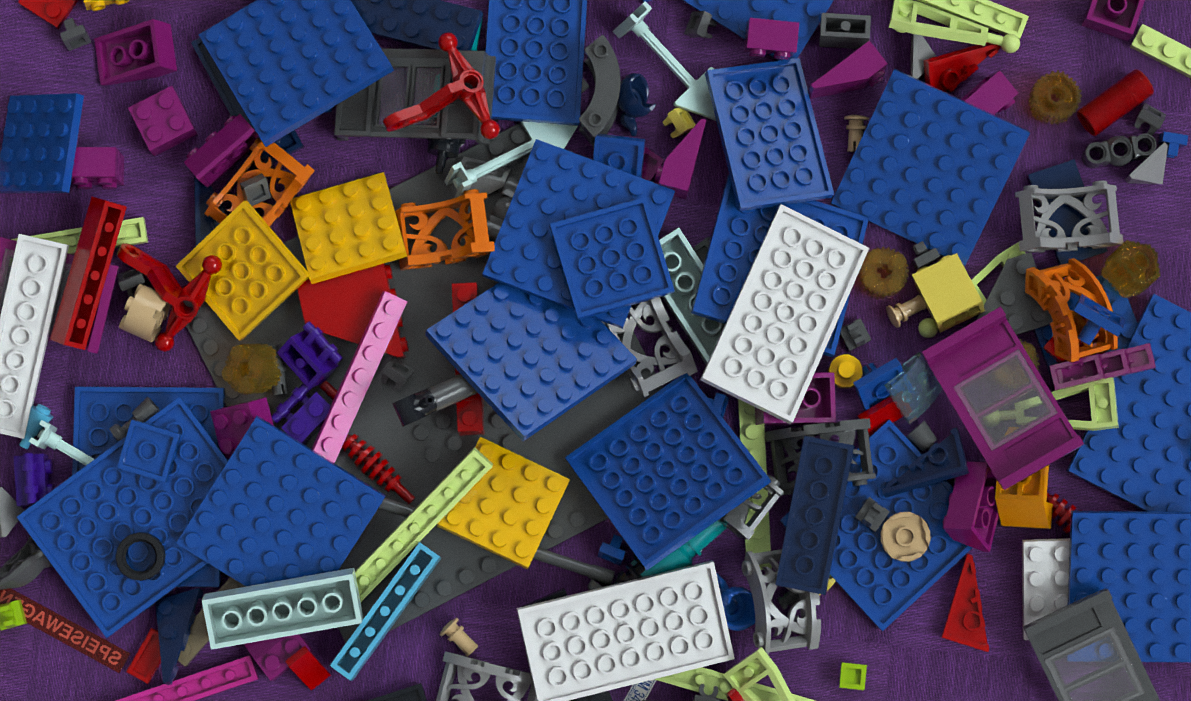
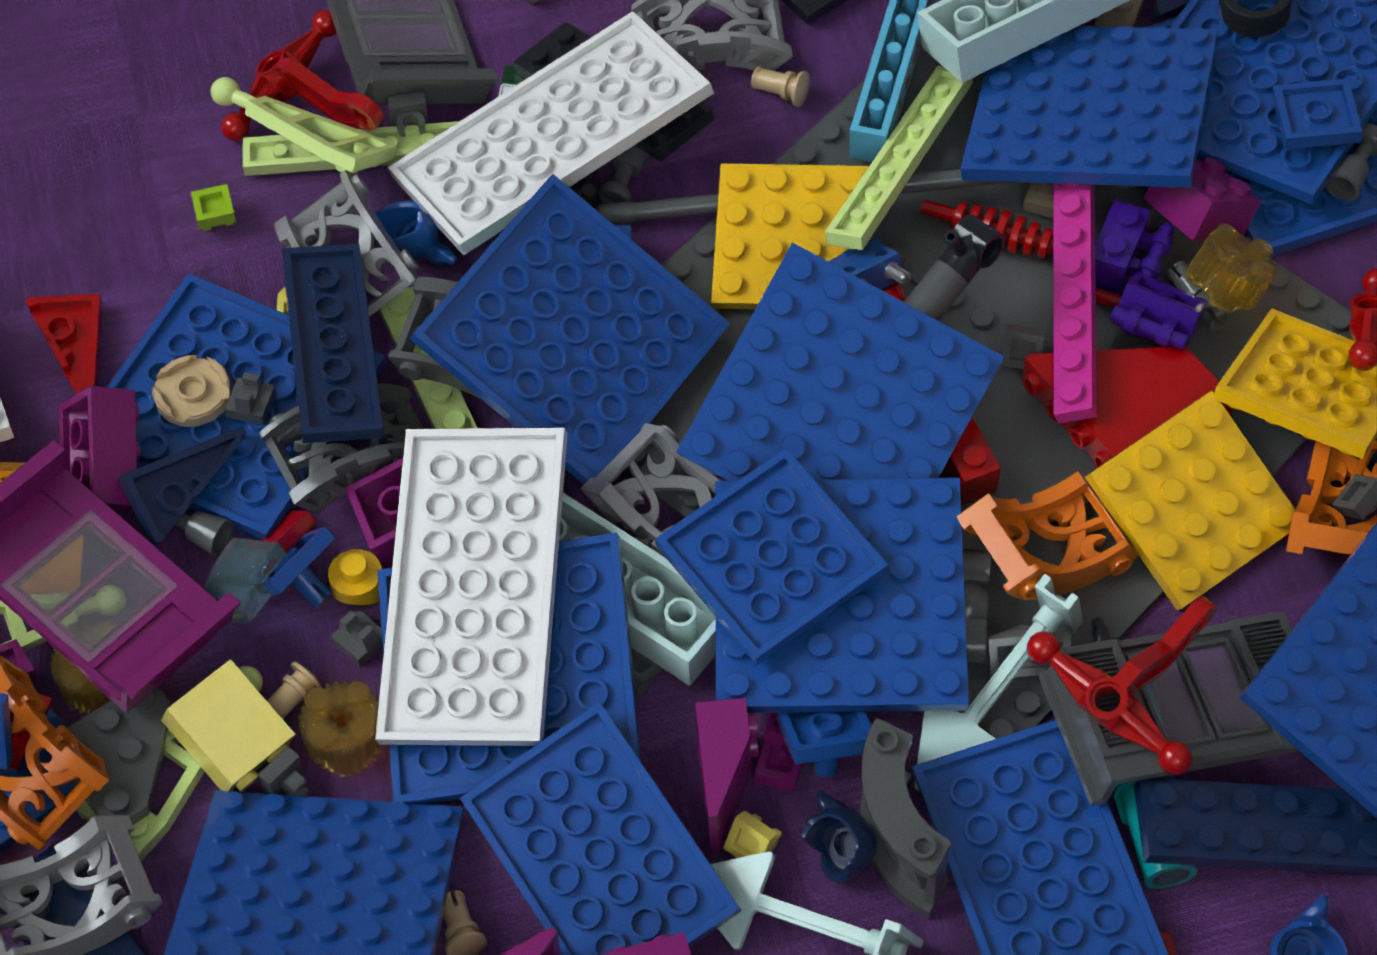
camera: 160 degrees right, 25 degrees down
none -> blue piece [828,238,912,290]

